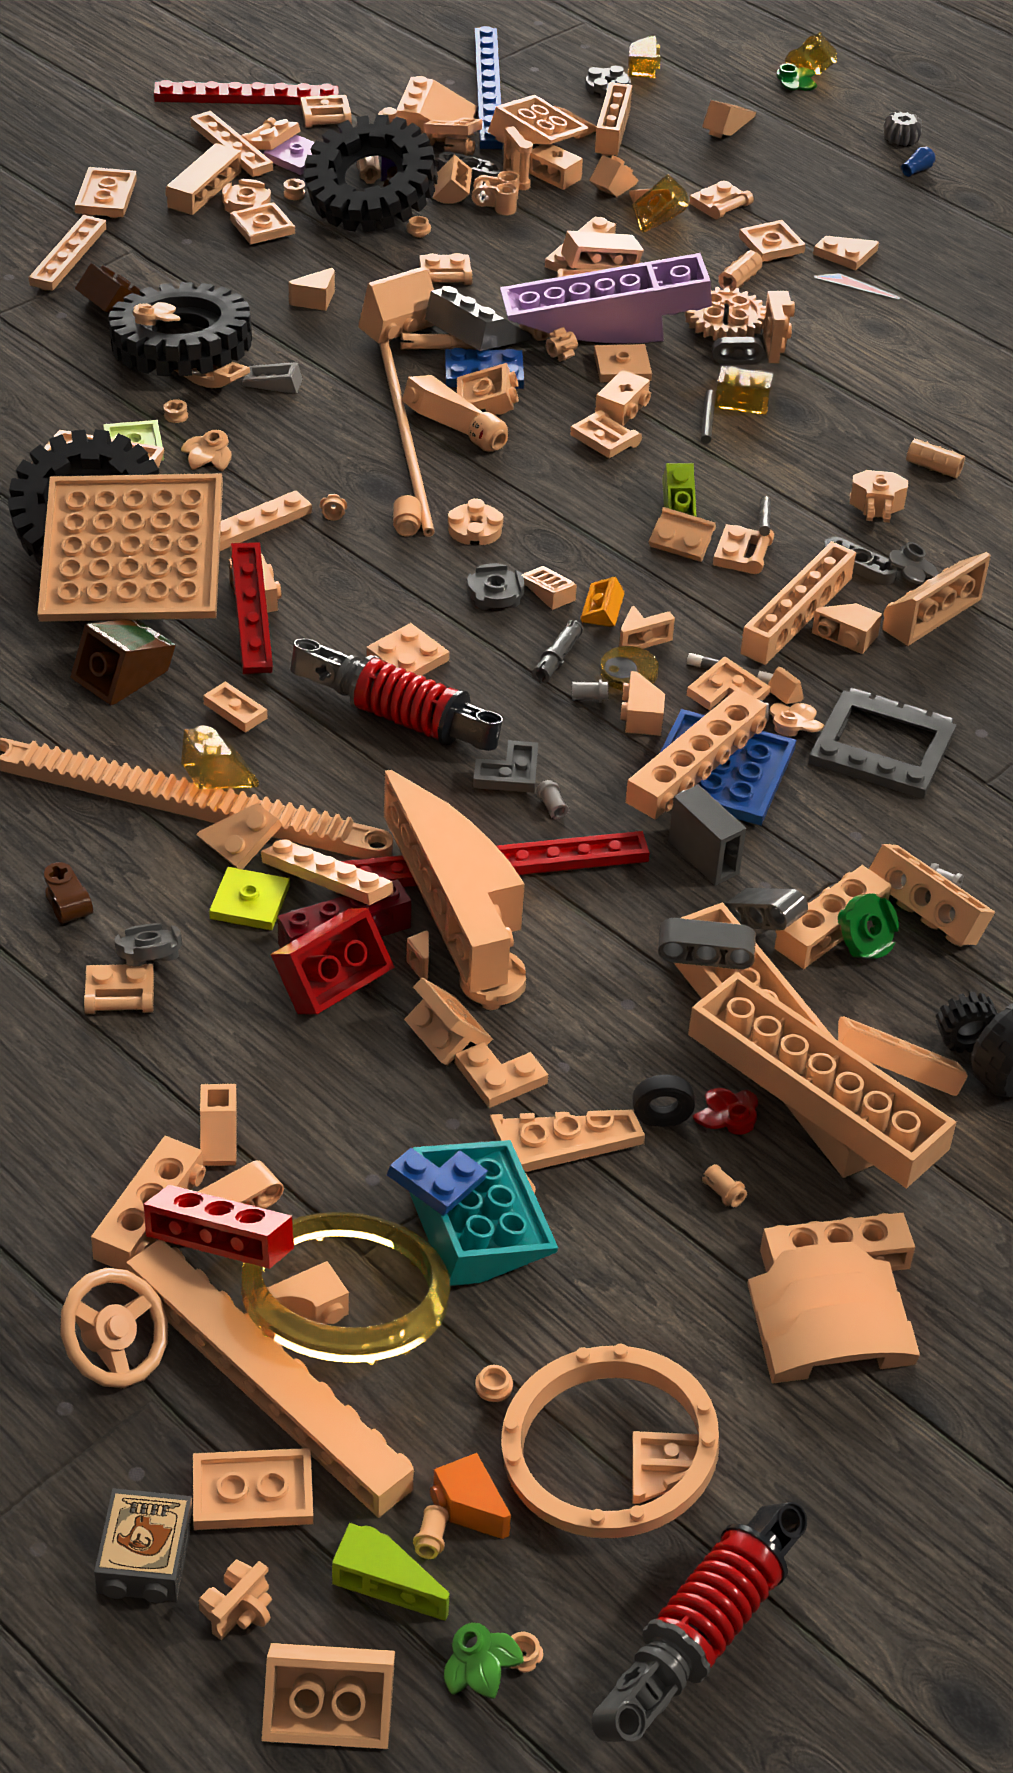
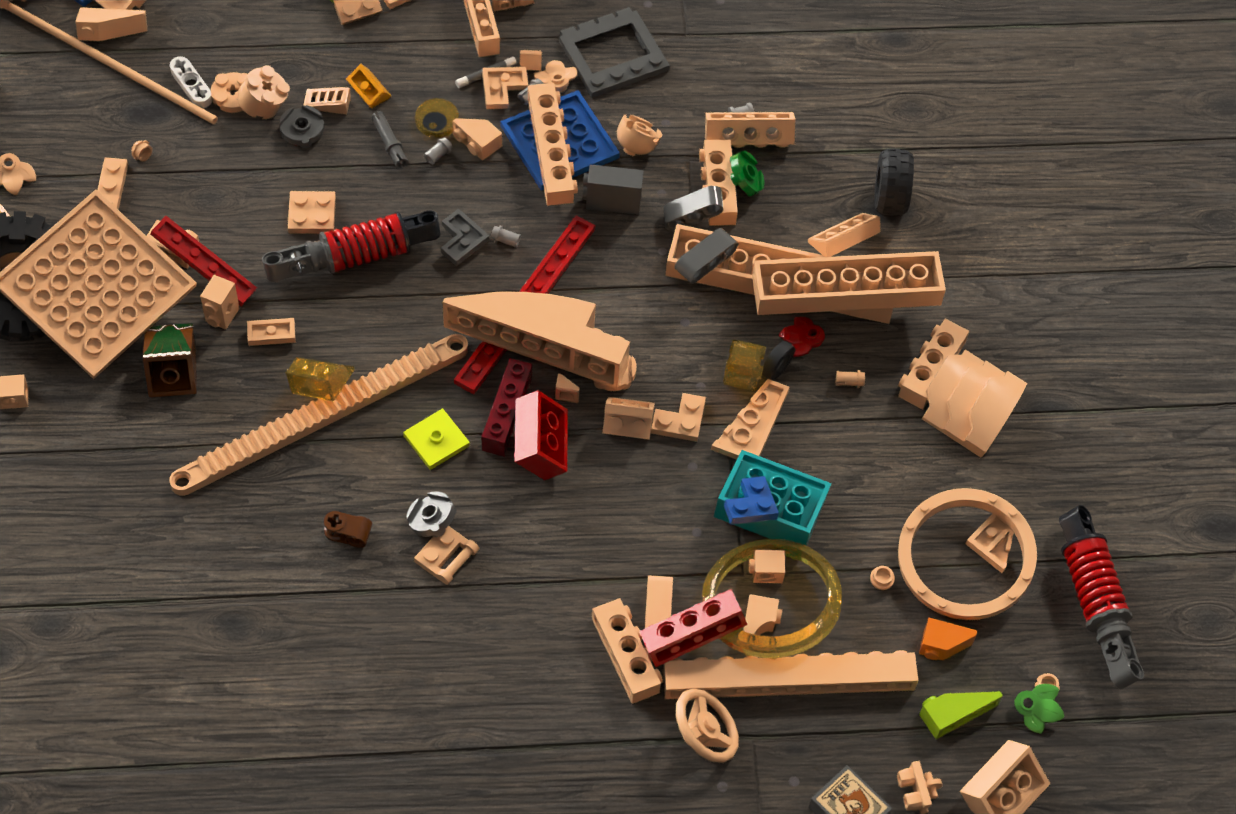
camera: 50 degrees left, 15 degrees up
light nougat plate [193,1448,313,1530] -> none
light nougat wing [196,803,283,869] -> none
light nougat slope [200,1084,237,1166] -> none
light nougat plate [261,840,393,905] -> none
light nougat brick [393,495,421,537] -> none
light nougat pin [413,1505,449,1559] -> none
light nougat head [468,412,508,452] -> none
light nougat slope [619,606,675,655] -> none
black tyre [935,992,998,1053] -> none
none -> white beam [170,57,212,108]
none -> light nougat brick [200,275,240,329]
none -> light nougat brick [238,66,290,119]
none -> light nougat cylinder [617,115,662,156]
none -> clear yellow brick [723,339,766,391]
none -> light nougat brick [749,550,785,583]

